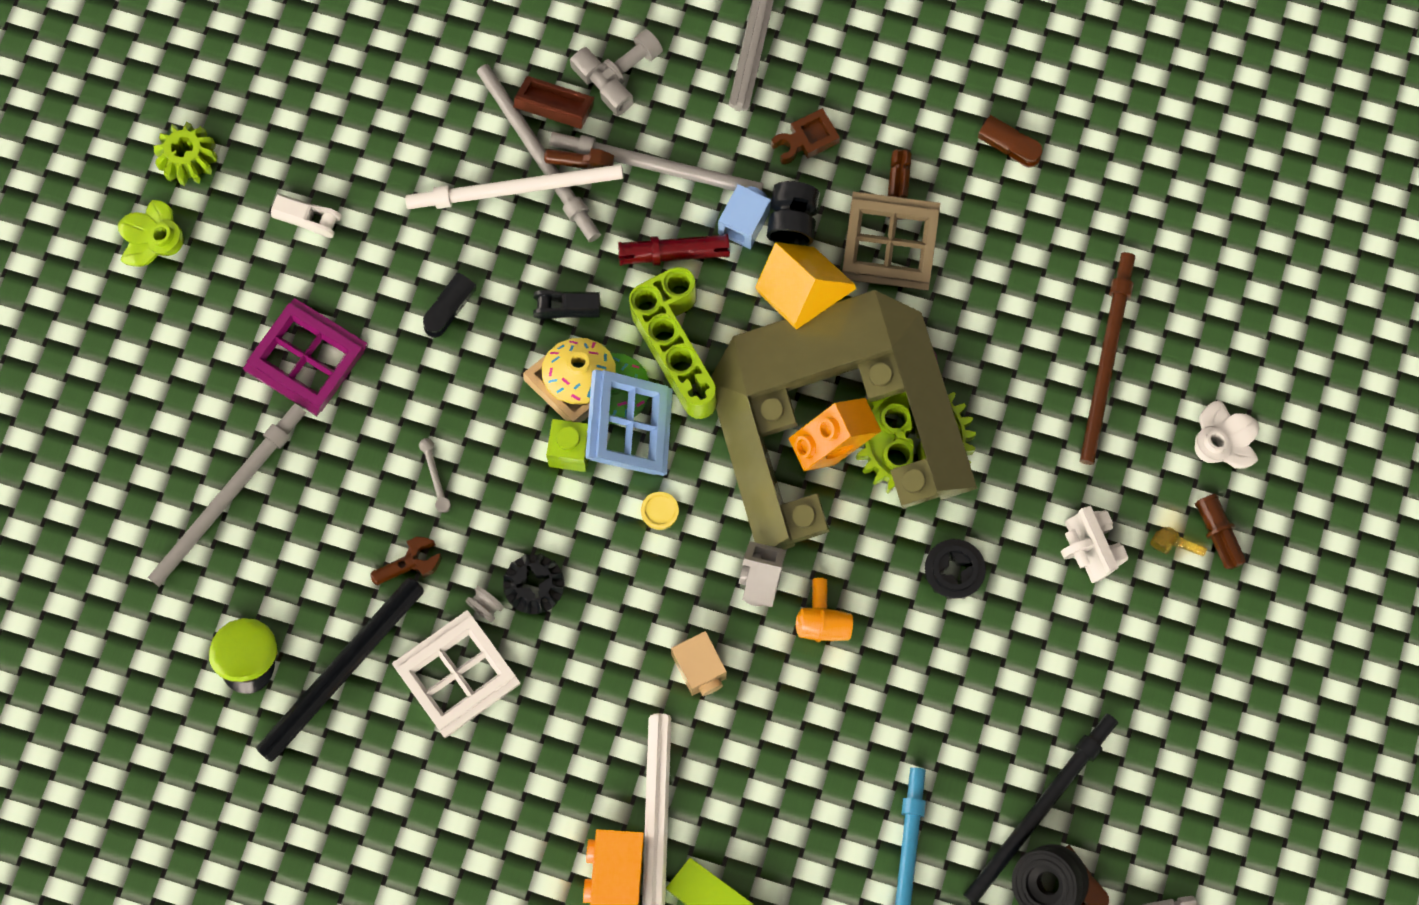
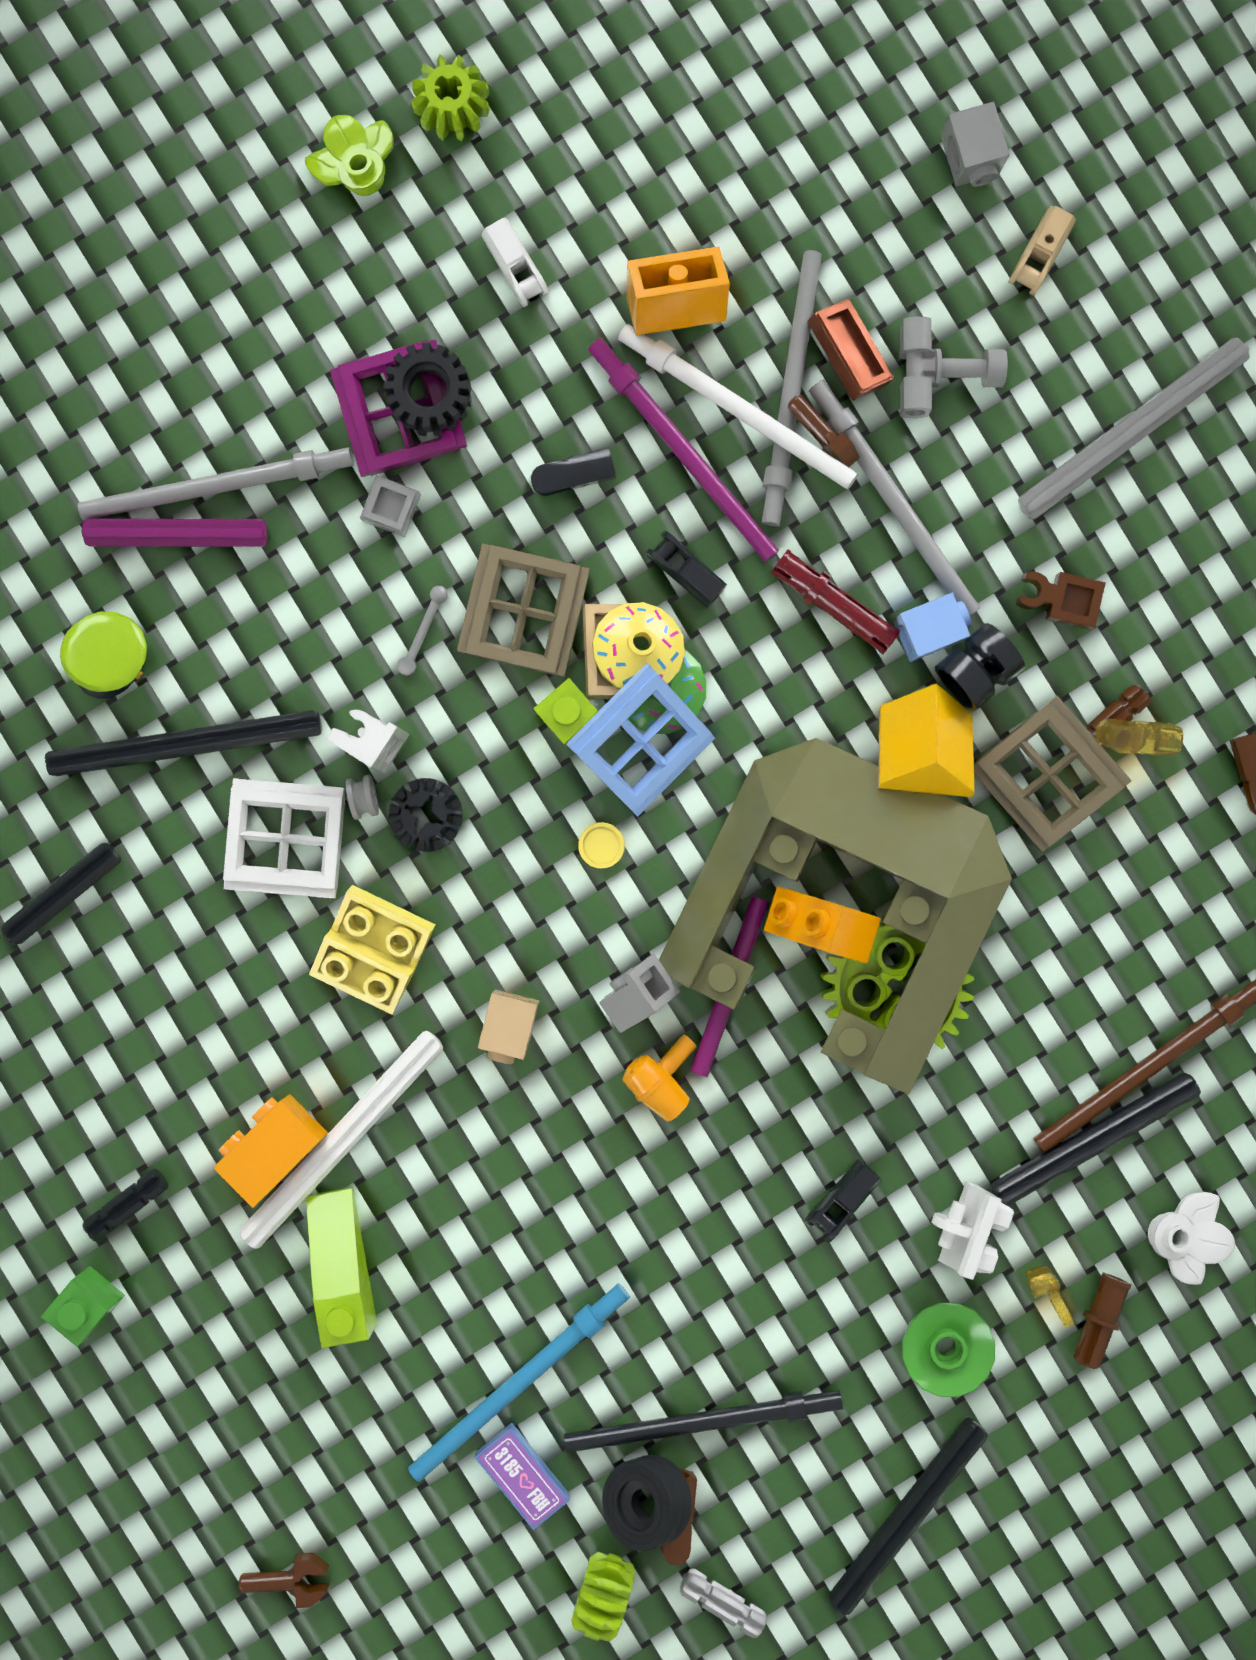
camera: 40 degrees right, 15 degrees up
reddish brown bar [370,537,442,585] -> none
lime beam [629,267,717,419] -> none
black gear [925,539,986,600] -> none
none -> black axle [1,843,121,945]
none -> magenta axle [81,518,268,547]
none -> light yellow slope [309,885,436,1015]
none -> white hinge [326,710,410,773]
none -> light grey tile [360,475,421,537]
none -> black tyre [384,343,472,437]
none -> dark tan piece [457,543,590,677]
none -> magenta bar [588,338,779,562]
none -> light orange brick [626,247,730,336]
none -> magenta bar [690,896,769,1077]
none -> black bar [805,1158,882,1243]
none -> black axle [829,1417,988,1615]
none -> bright green dish [902,1303,995,1397]
none -> black axle [991,1073,1201,1206]
none -> clear yellow bar [1095,719,1184,756]

